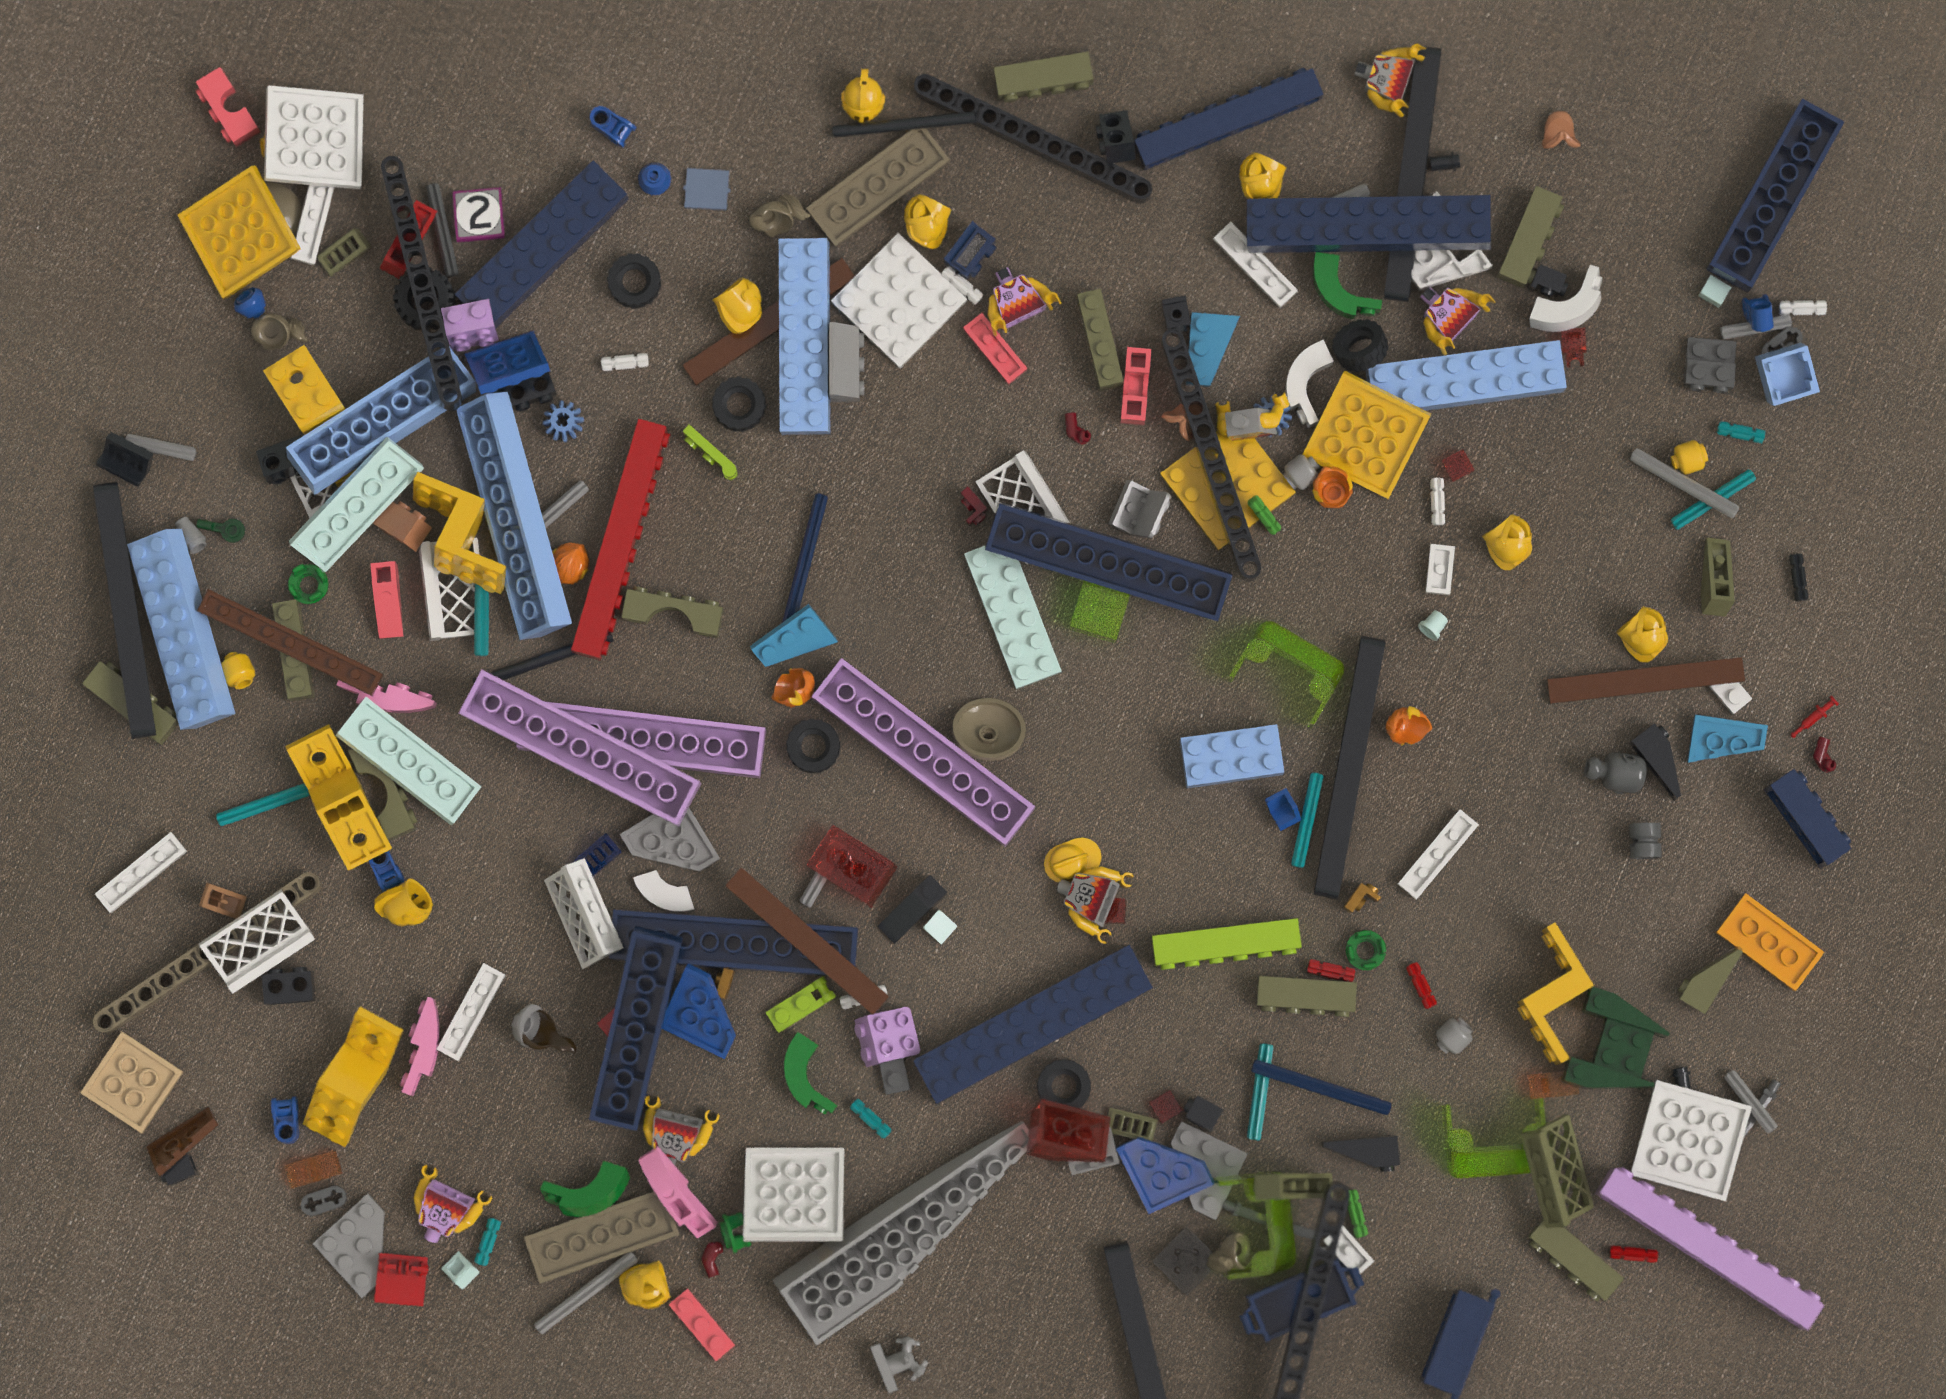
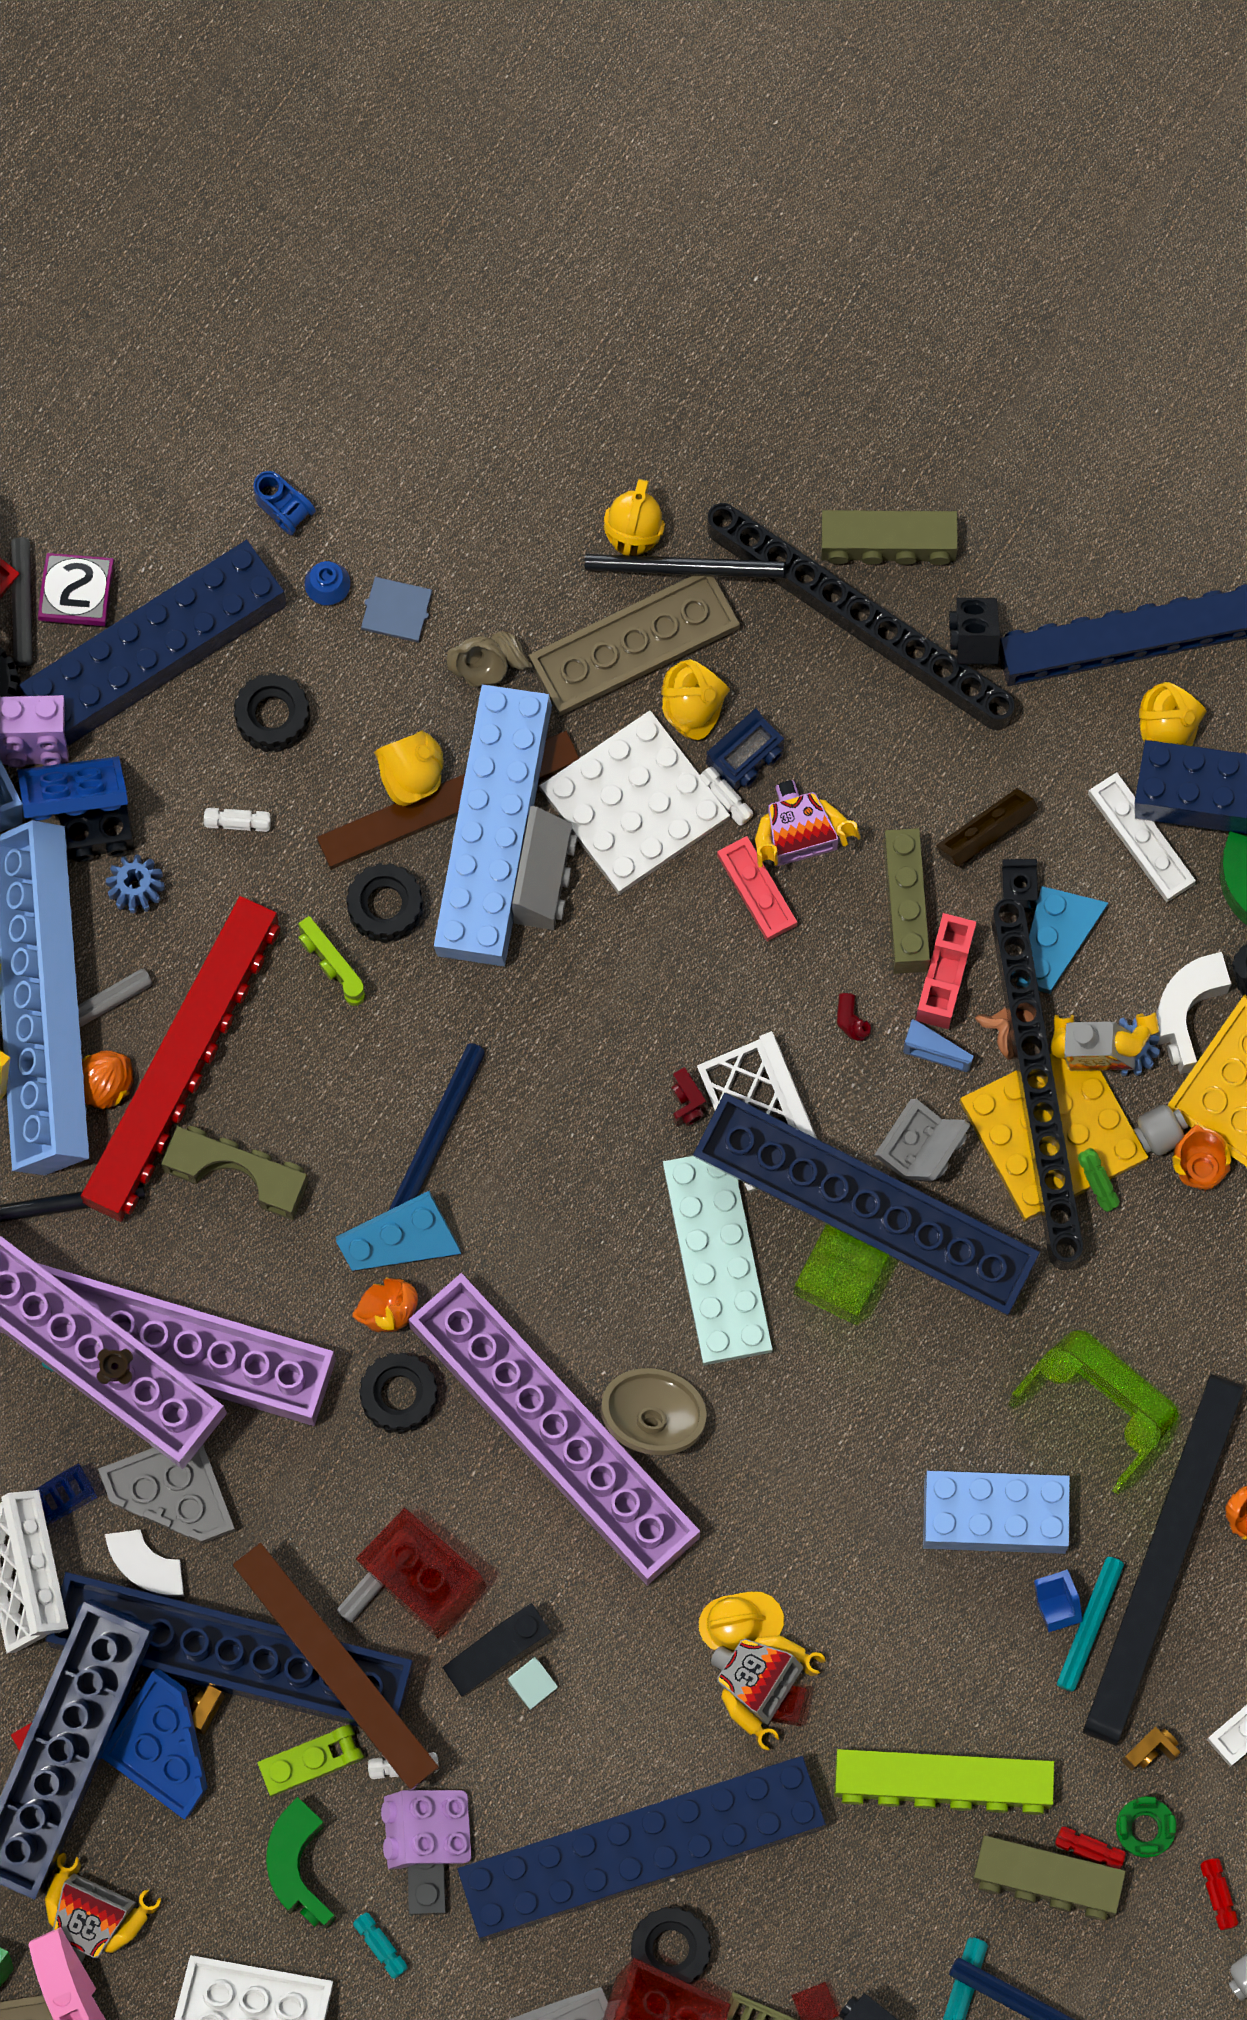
camera: 10 degrees right, 10 degrees down
none -> dark brown plate [97,1349,133,1385]
none -> medium blue slope [903,1019,973,1072]
none -> dark brown plate [936,788,1039,867]

